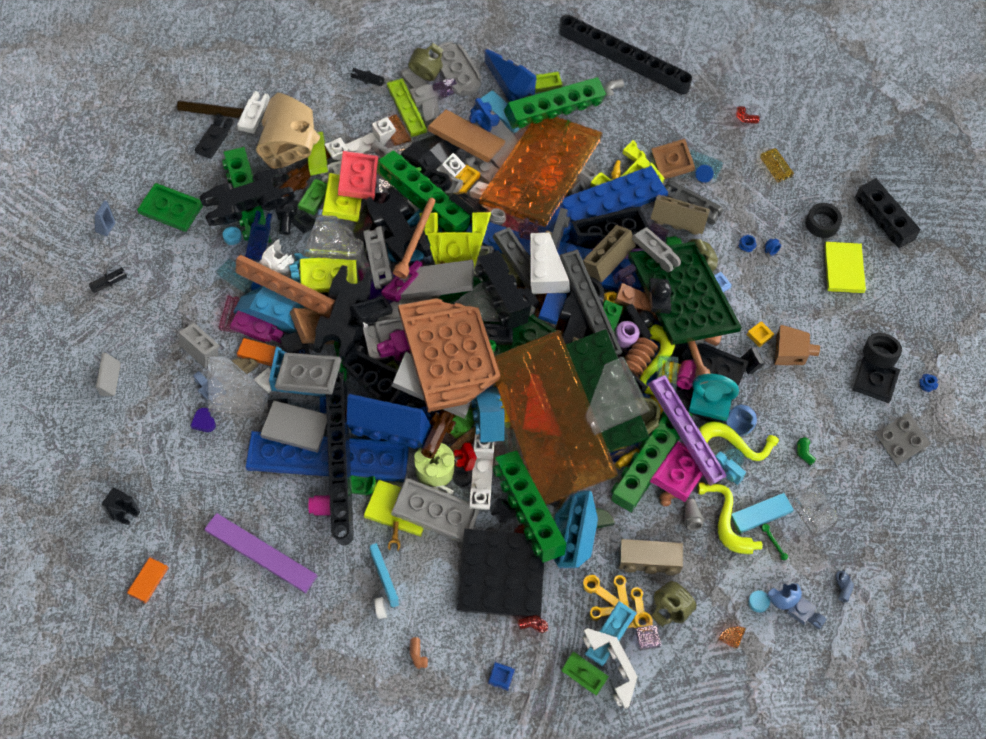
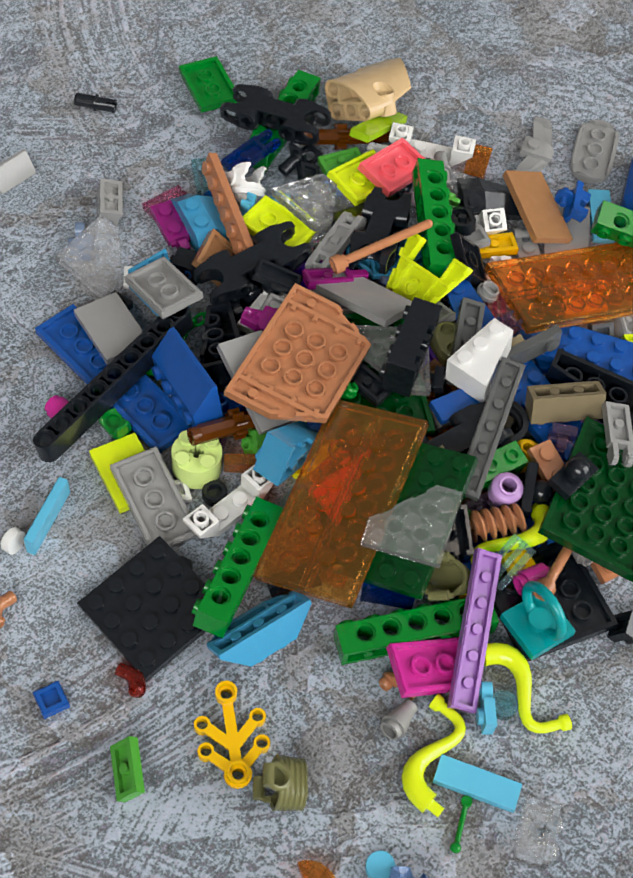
camera: 40 degrees right, 5 degrees down
sand blue slope [95,201,116,236] -> none
dark brown axle [177,100,244,118] -> none
dark purple tile [190,408,216,432] -> none
black hinge [194,114,233,159] -> none
medium azure tile [223,226,242,245] -> none
dark tan tile [231,358,259,377] -> none
white hinge [237,91,270,134] -> none
orange tile [237,338,276,366] -> none
black axle [351,68,385,86] -> none
lime tile [387,78,427,138] -> none
pearl gold hand [388,522,401,551] -> none
olive piece [408,42,443,81] -> none
clear purple tile [432,78,457,98] -> none
red tile [453,442,477,471] -> none
black tile [491,498,516,523] -> none
white slope [582,628,638,709] -> none
medium azure tile [585,601,637,667] -> none
dark green tile [596,508,615,529] -> none
yellow piece [615,448,640,469] -> none
brick [619,539,683,575] -> none
clear purple tile [635,625,661,650] -> none
medium blue hair [726,404,757,436] -> none
green arm [797,437,817,466] -> none

